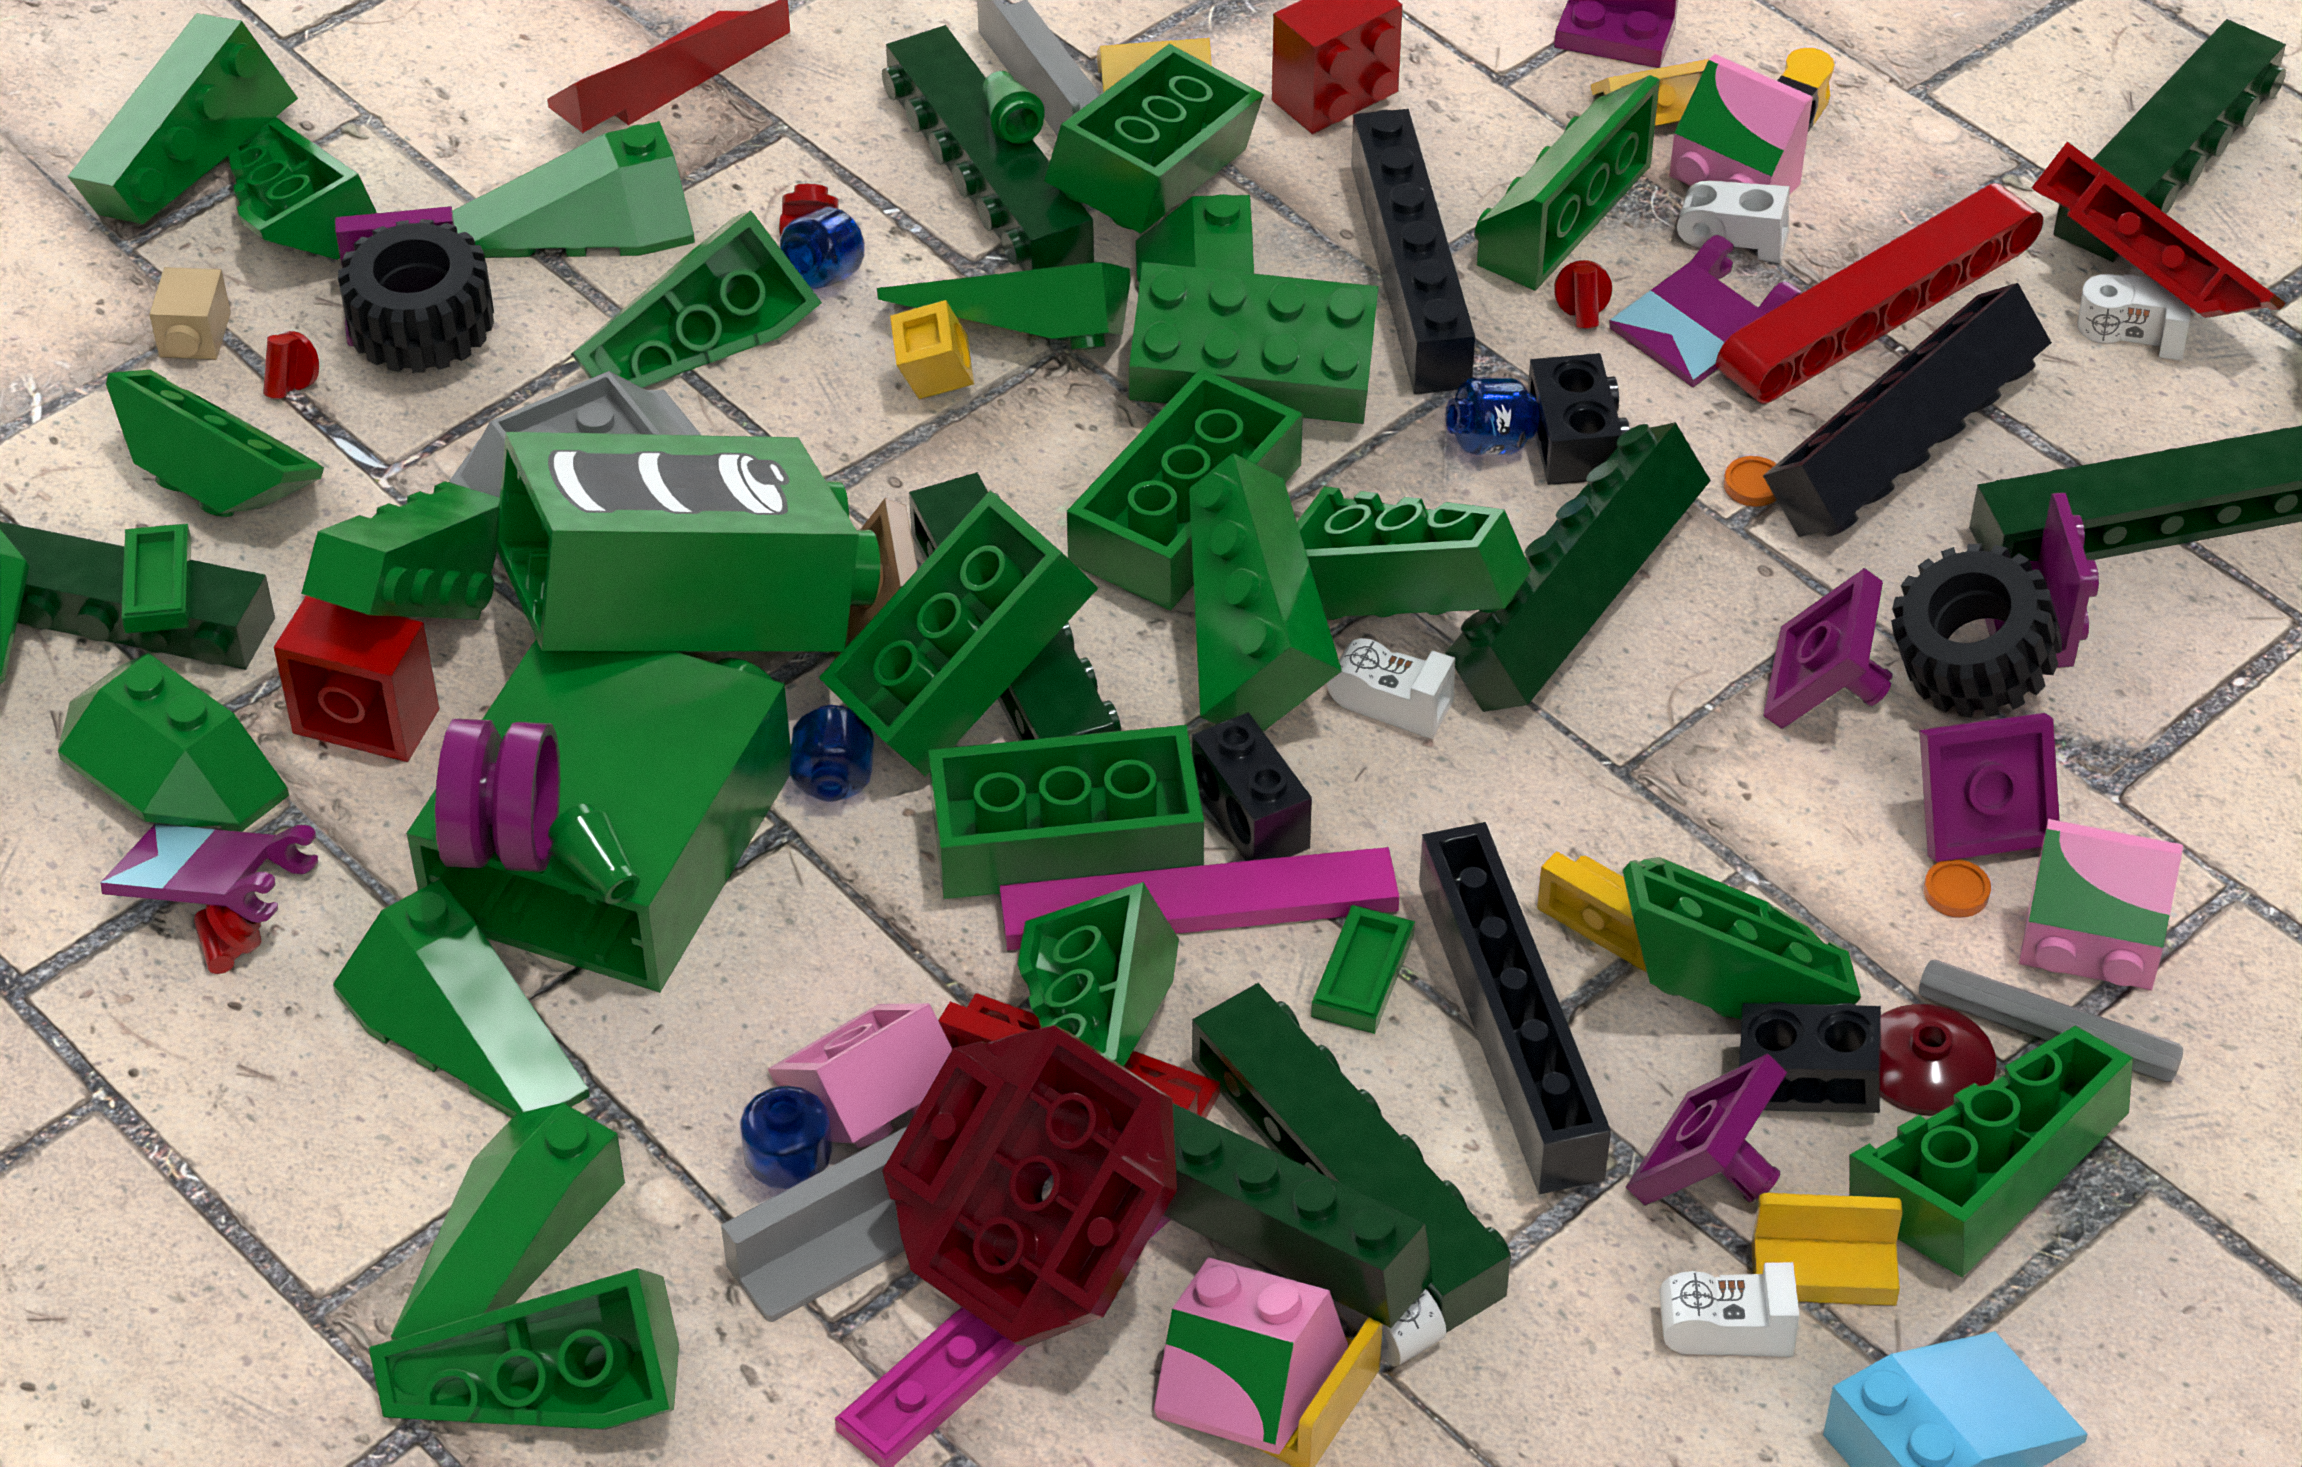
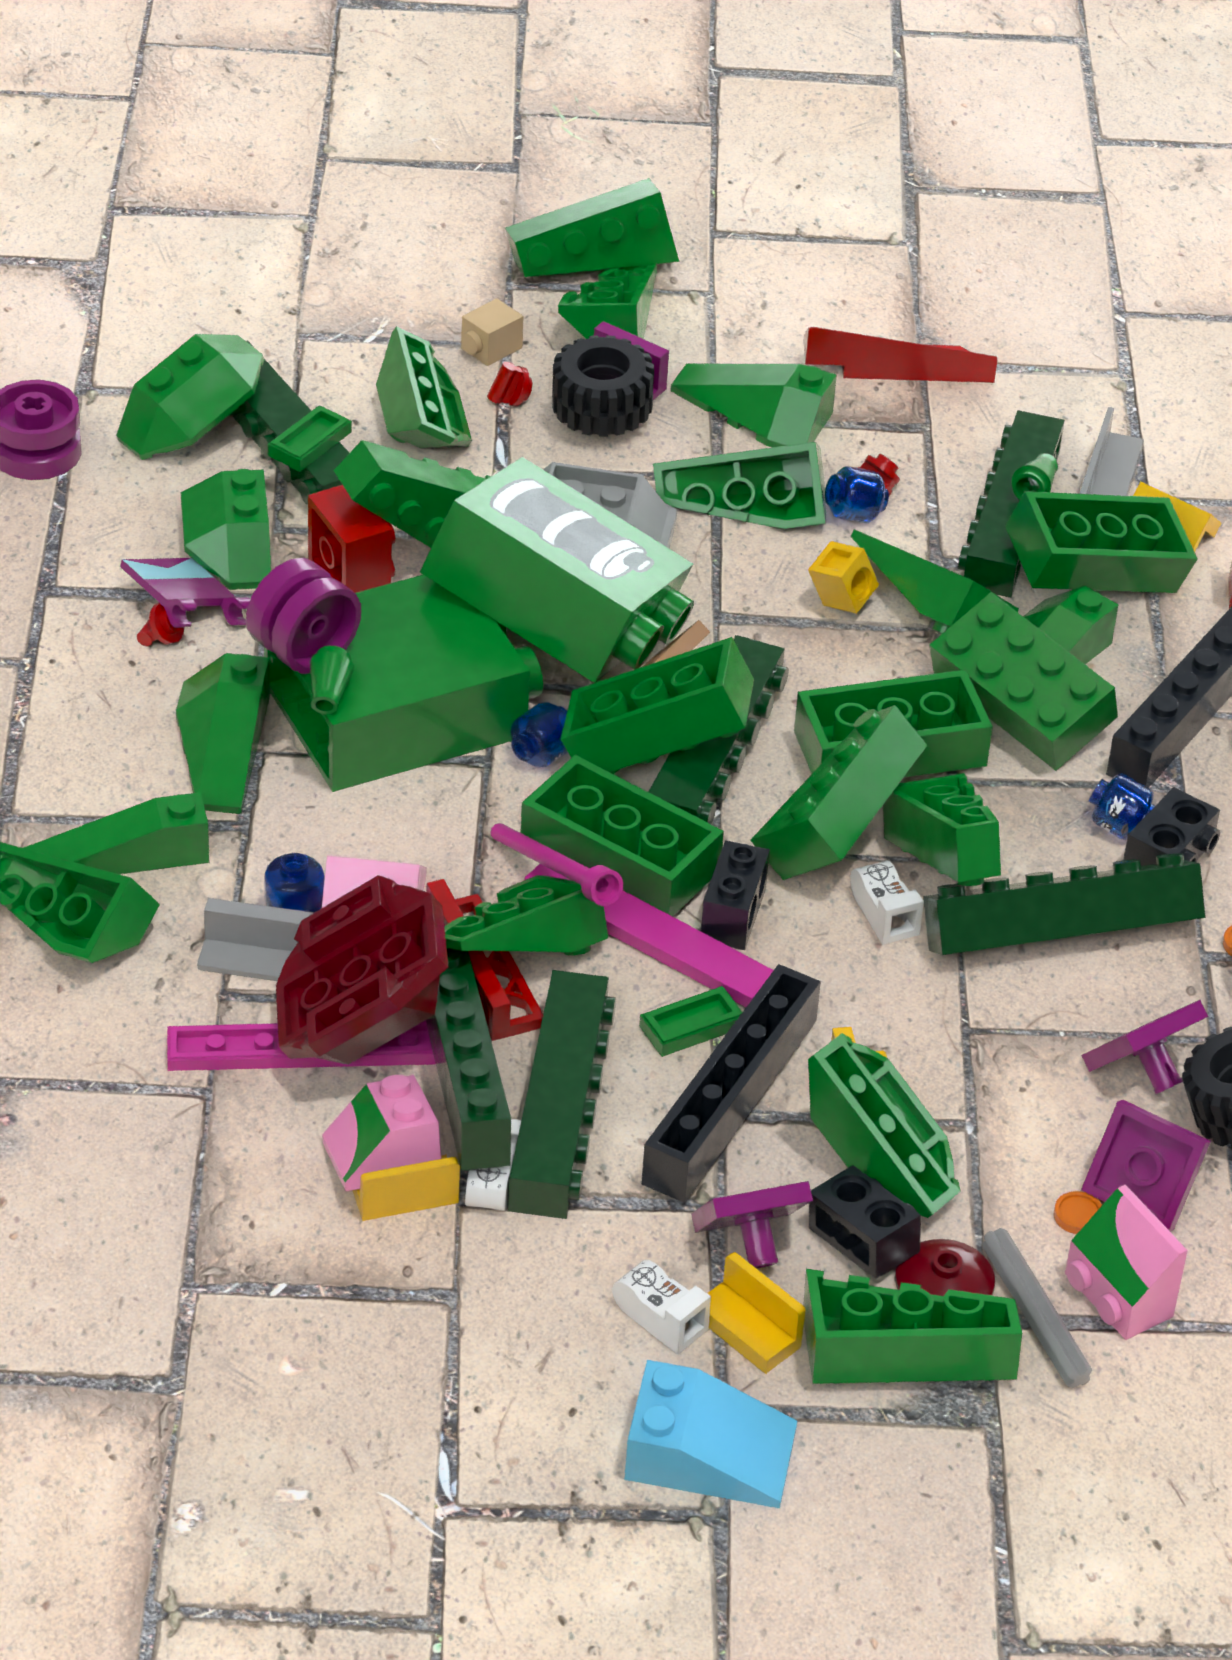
camera: 40 degrees right, 5 degrees down
none -> dark pink piece [491,823,623,906]

